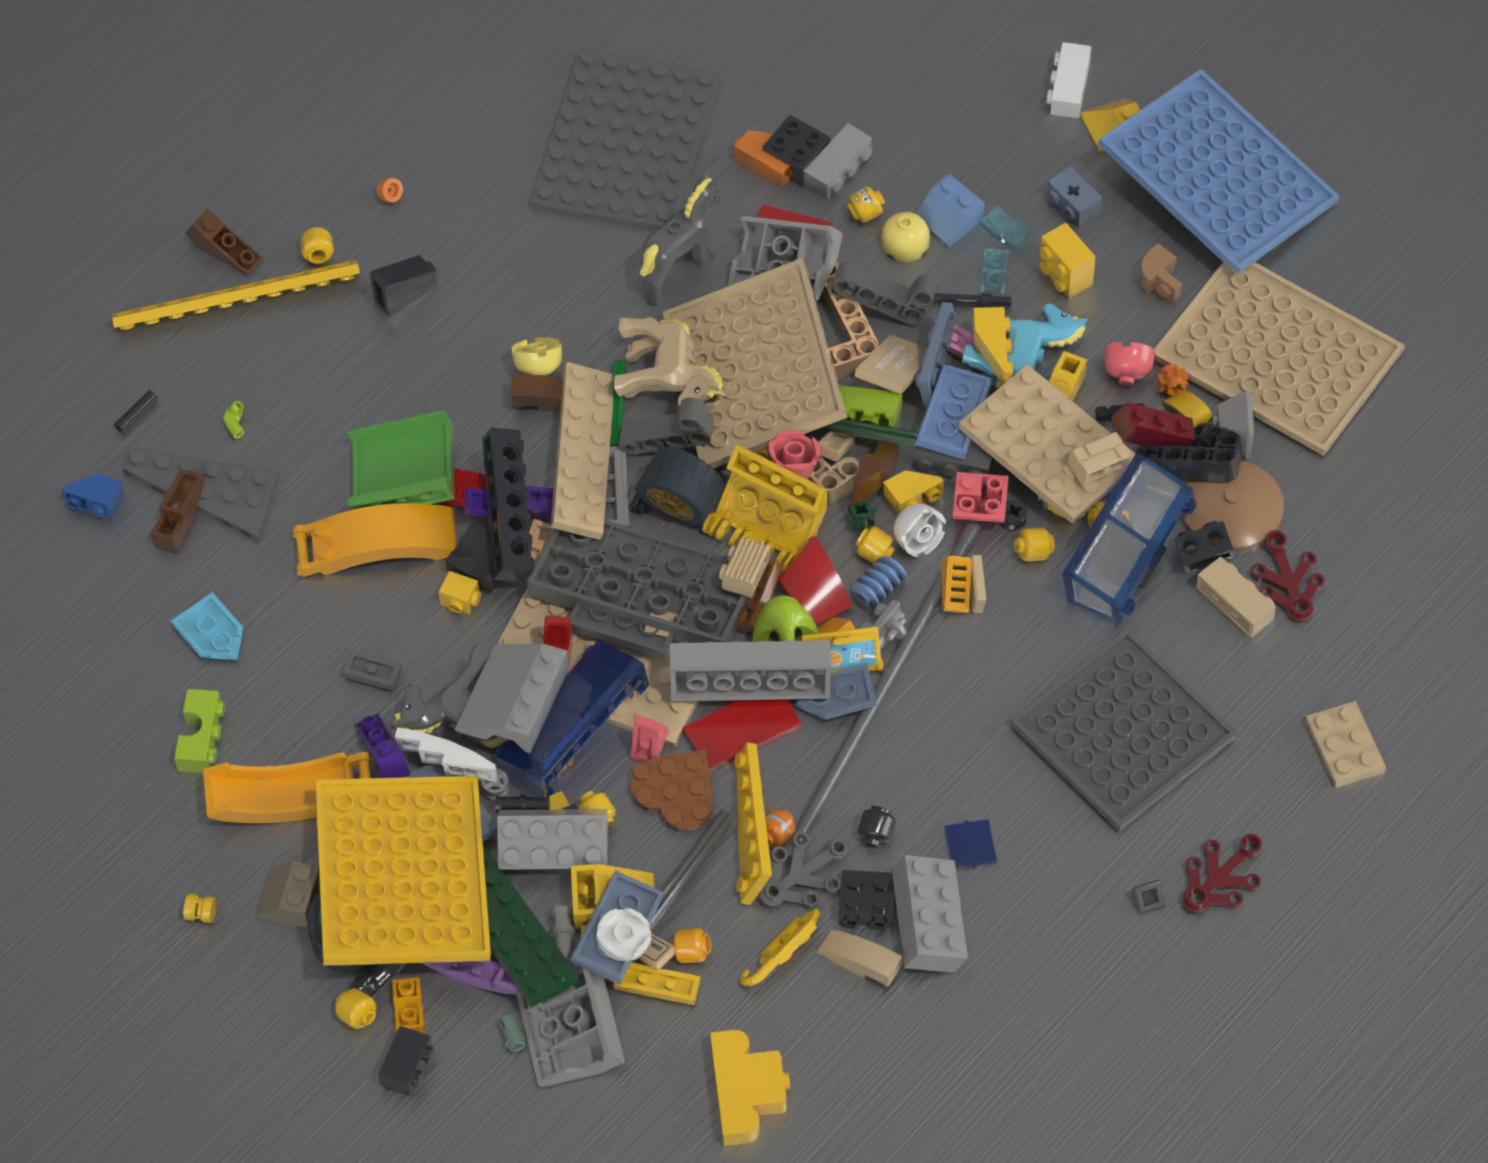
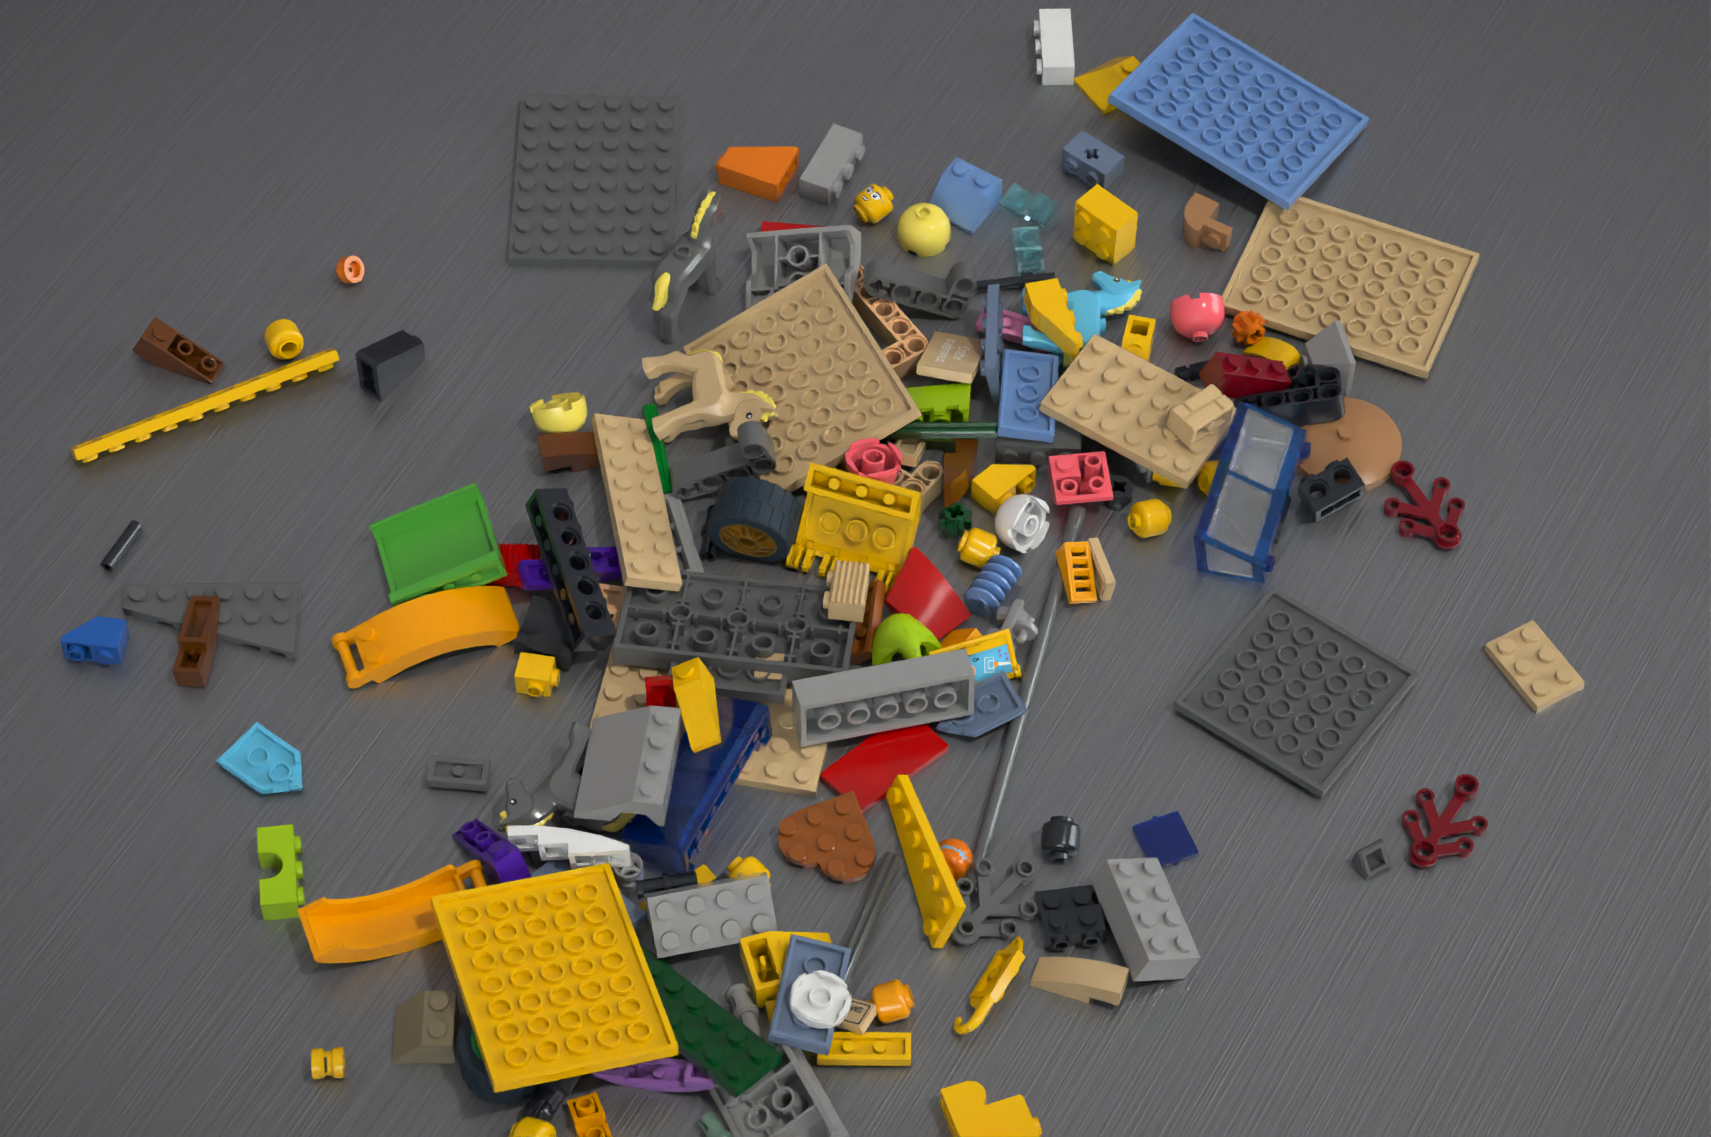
camera: 15 degrees left, 5 degrees down
lime arm [223,401,245,439] -> none
coral slope [631,715,669,763] -> none
black bracket [763,115,830,187] -> none
tan brick [1196,556,1276,638] -> none
none -> yellow slope [672,657,721,753]

